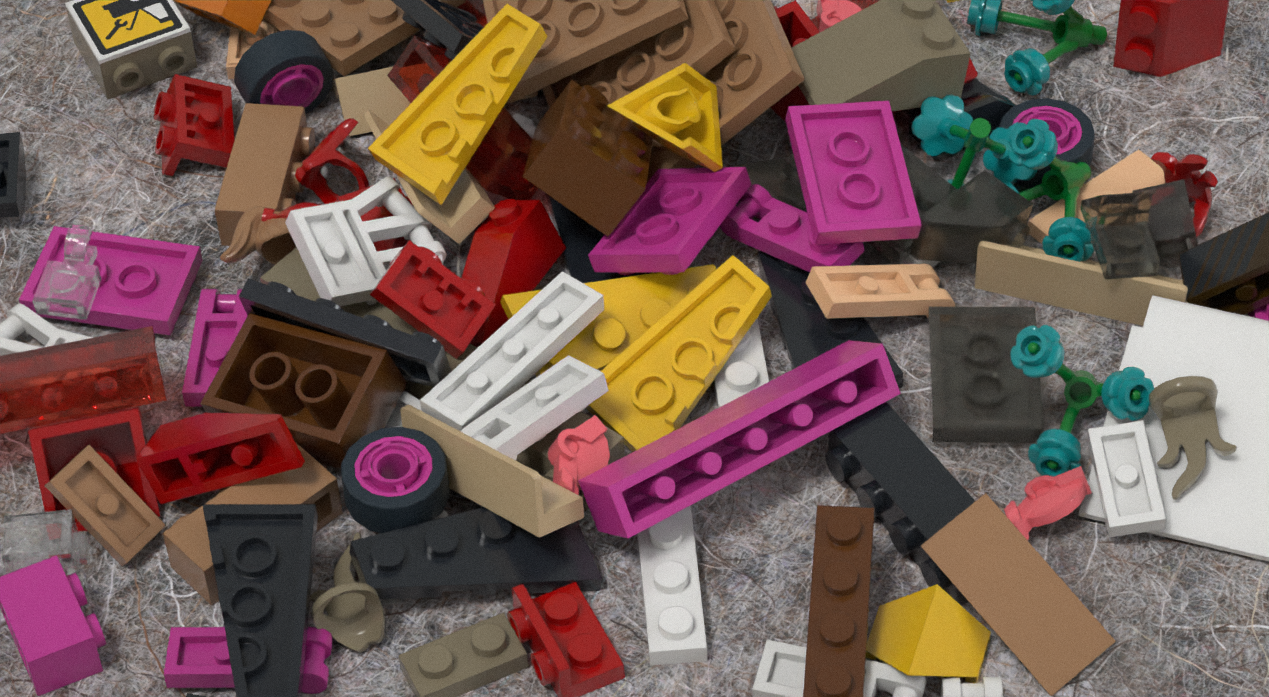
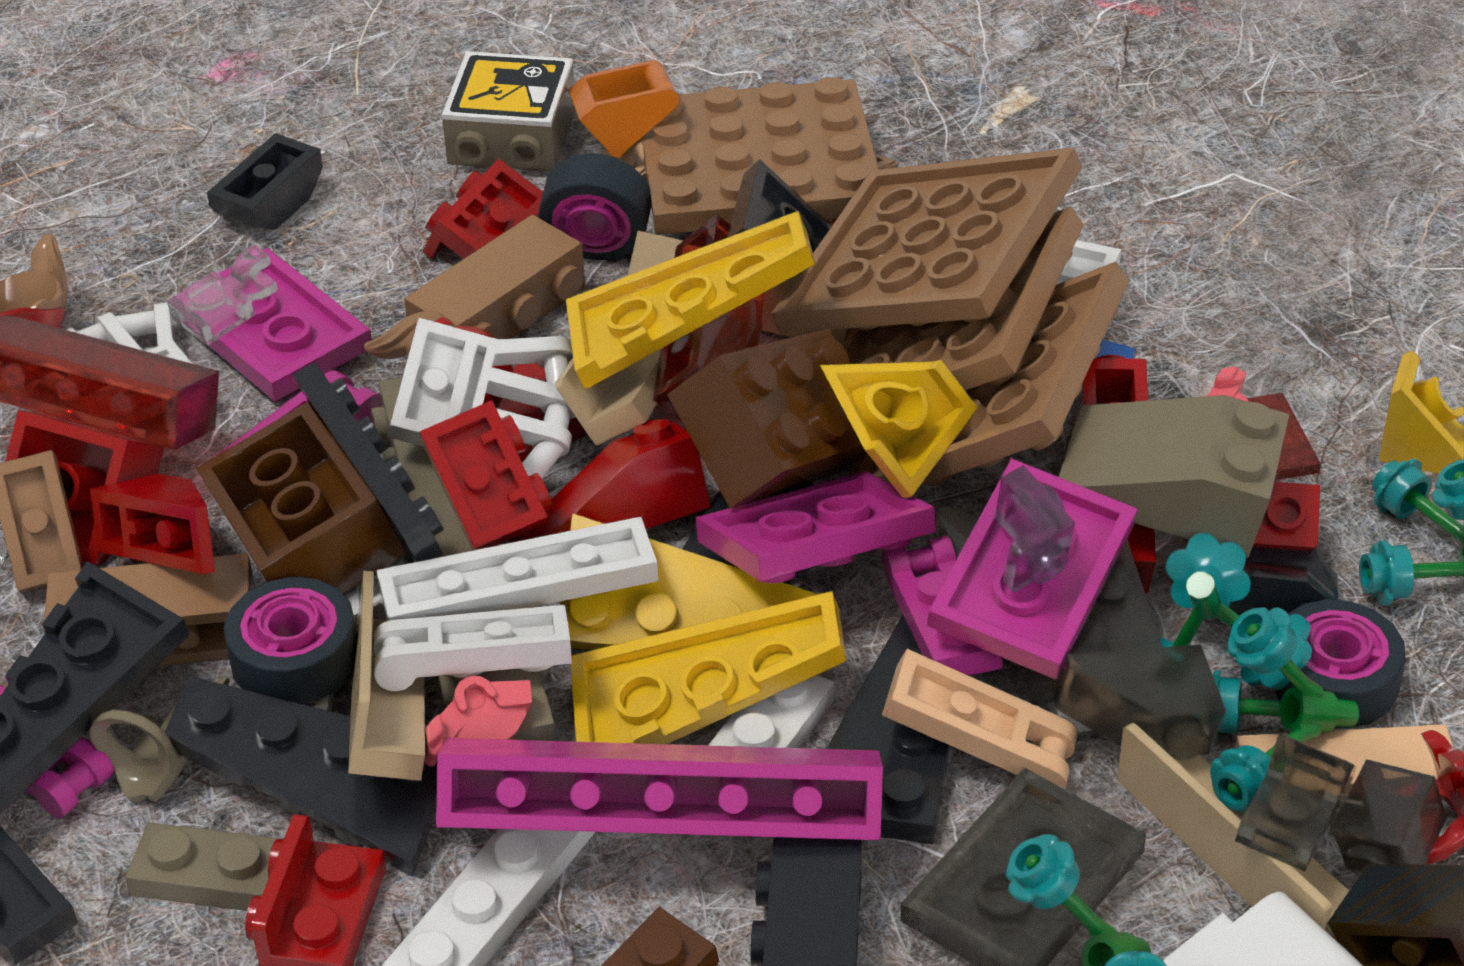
camera: 35 degrees right, 5 degrees down
red piece [295,118,369,204] -> none
none -> clear purple bracket [995,465,1075,592]

